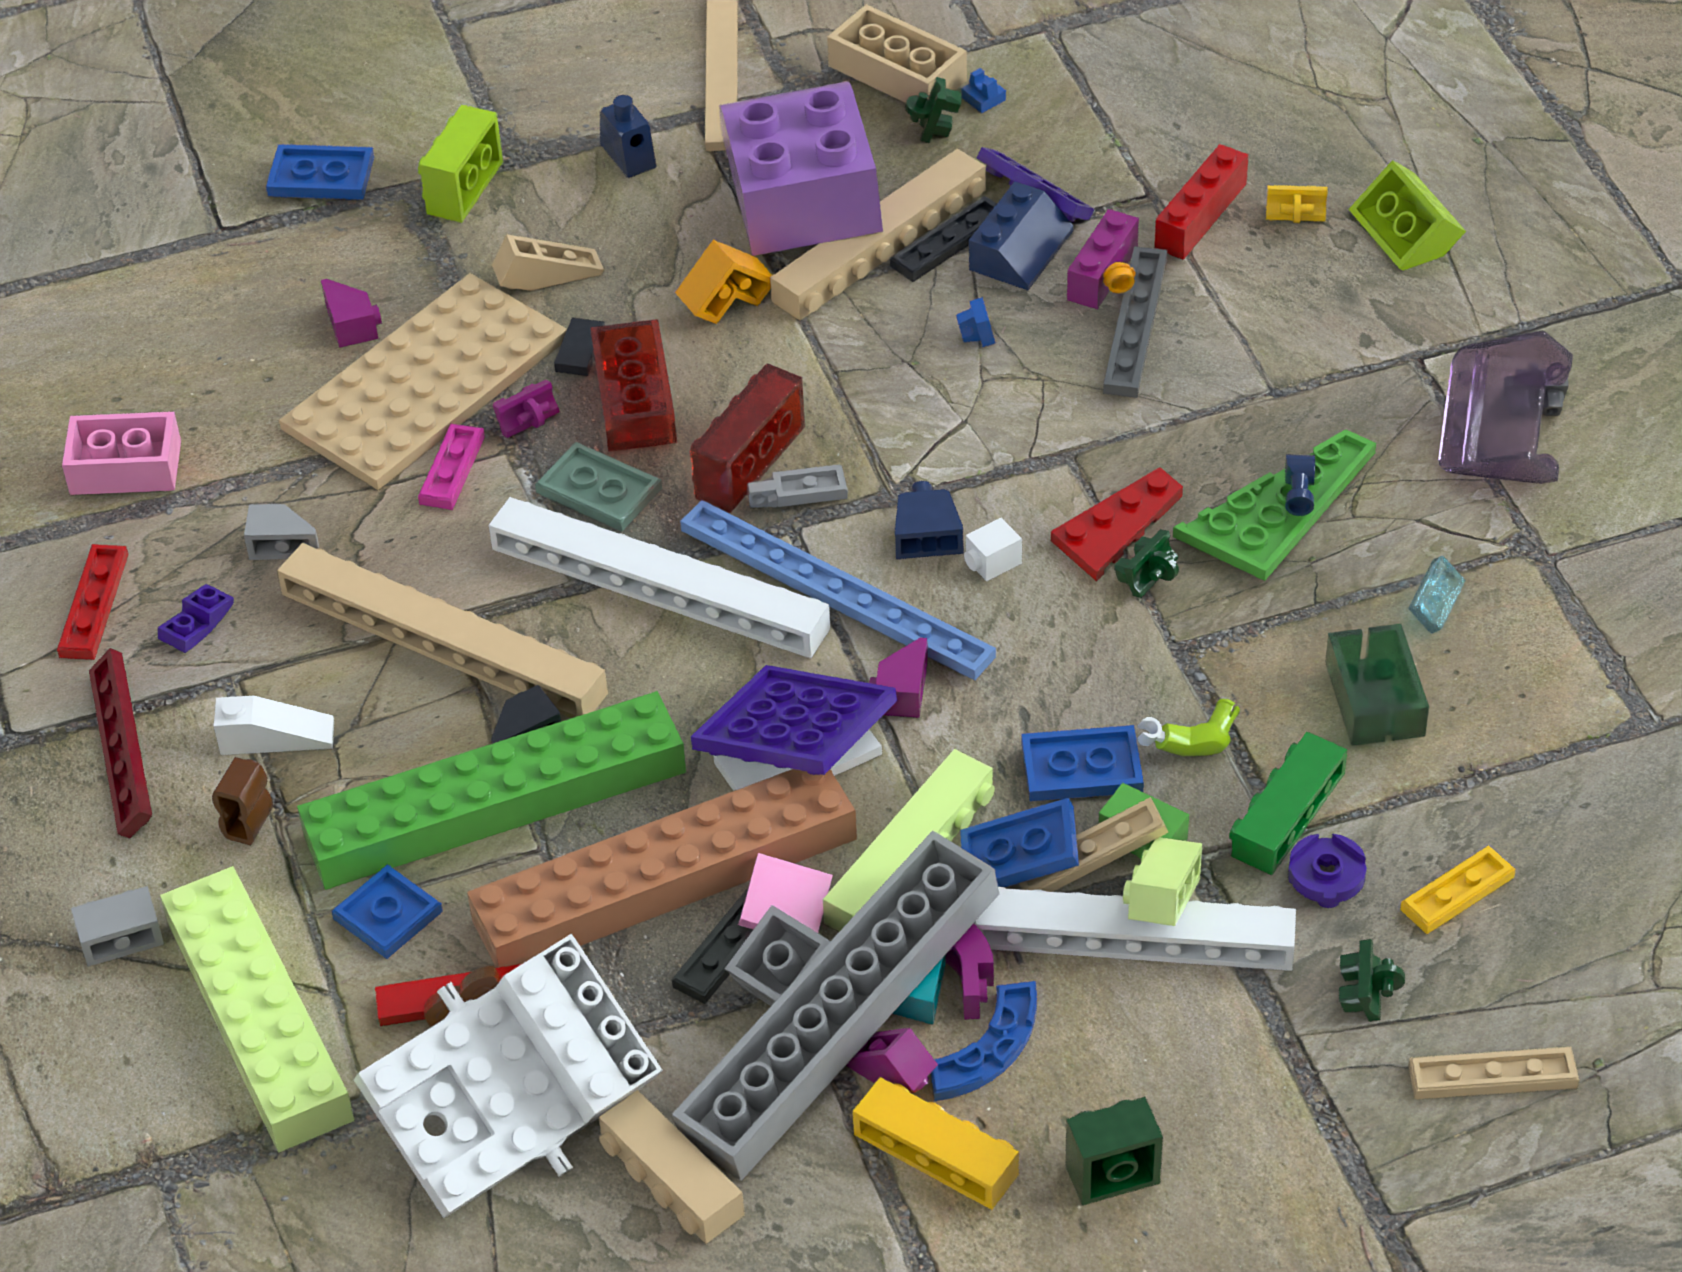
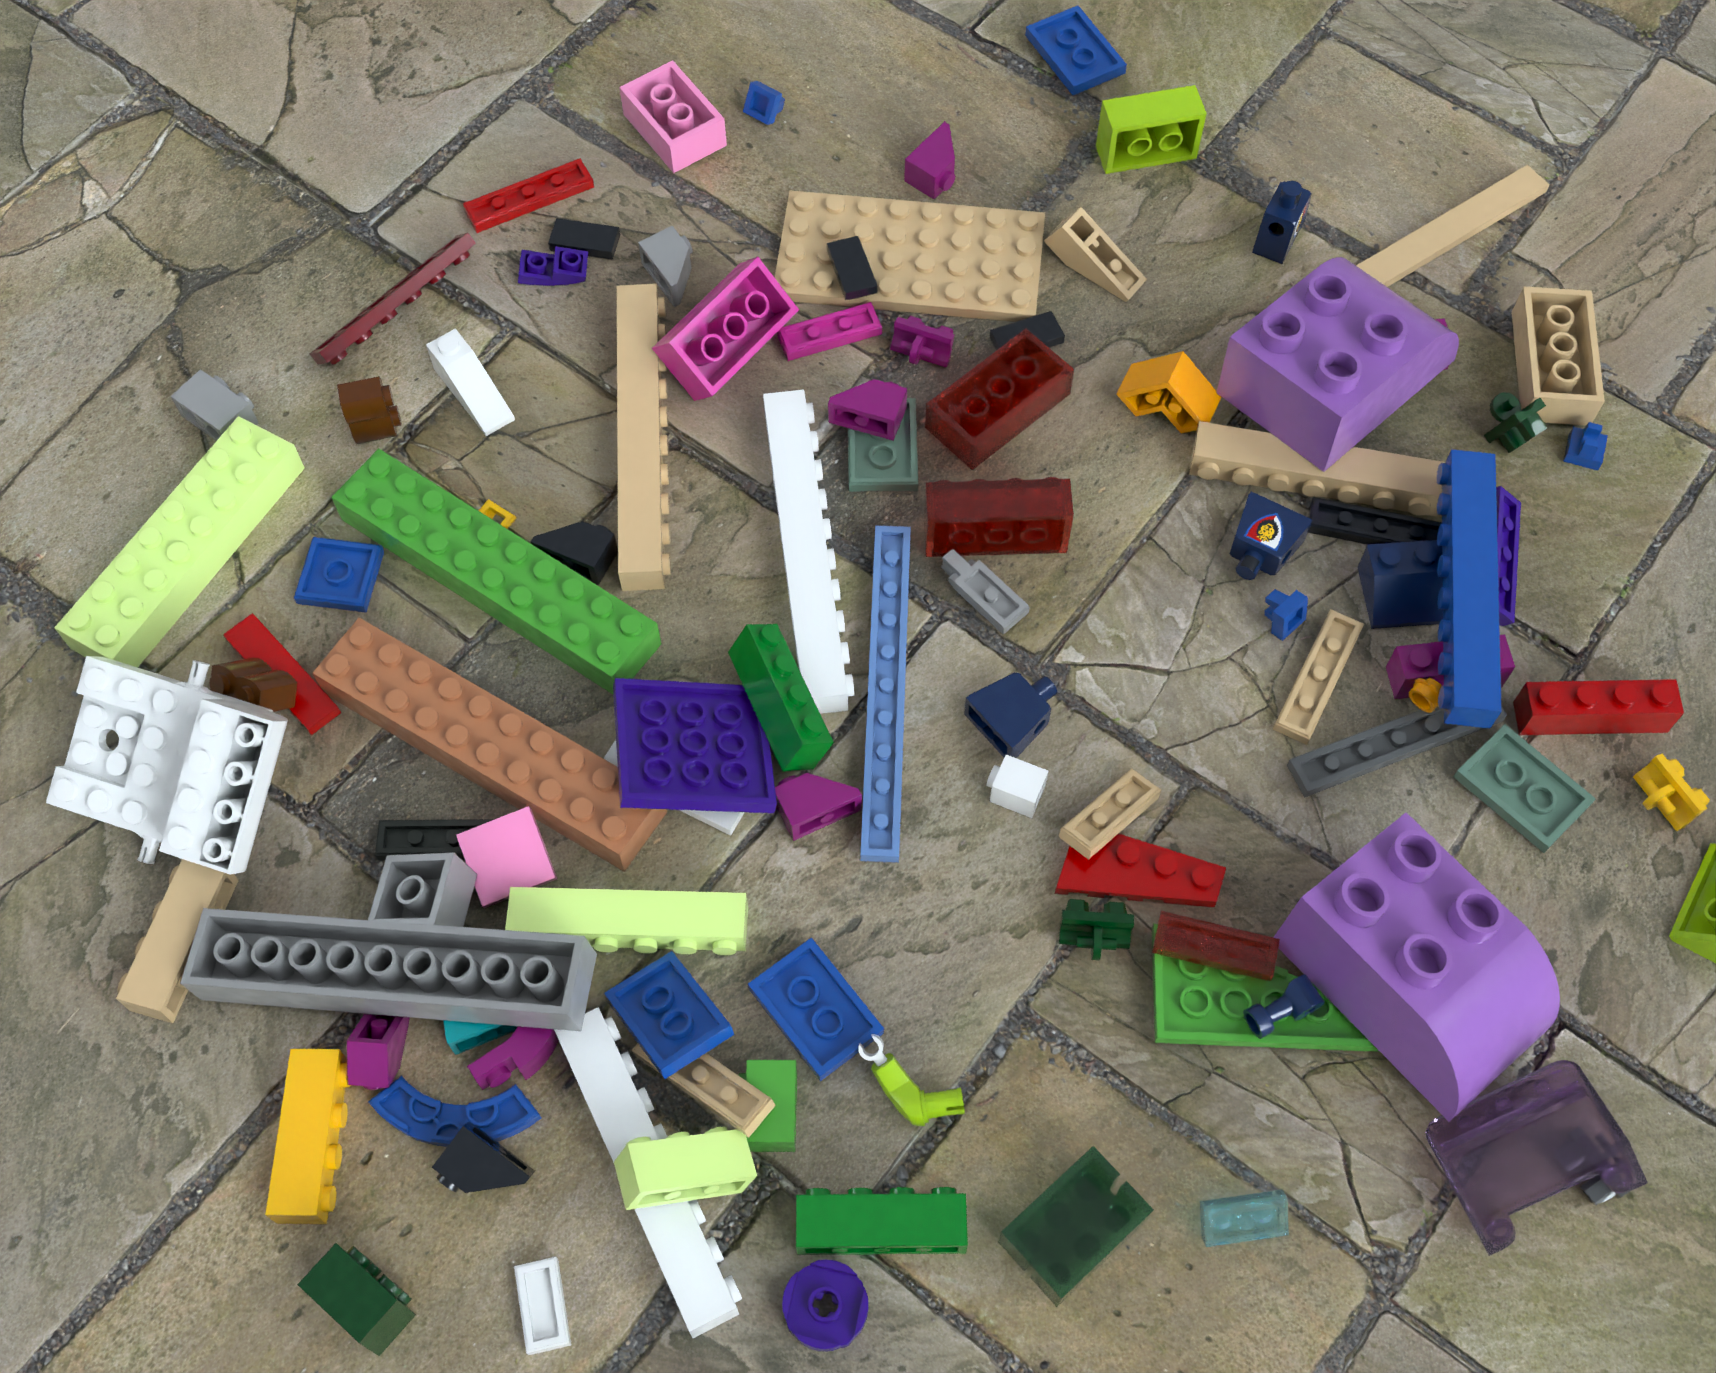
camera: 55 degrees right, 15 degrees up
none -> black slope [432,1121,535,1193]
none -> white tile [514,1257,571,1355]
none -> black tile [548,218,620,260]
none -> dark pink brick [652,257,799,401]
none -> green brick [728,624,834,772]
none -> blue tile [743,81,785,125]
none -> black tile [827,236,878,301]
none -> magenta slope [828,379,907,441]
none -> tan tile [1059,769,1161,860]
none -> clear red plate [1152,911,1280,981]
none -> dark blue torso [1229,491,1313,580]
none -> medium lavender brick [1271,813,1560,1122]
none -> tan tile [1273,609,1364,745]
none -> blue brick [1437,449,1501,729]
none -> sand green plate [1453,724,1596,853]

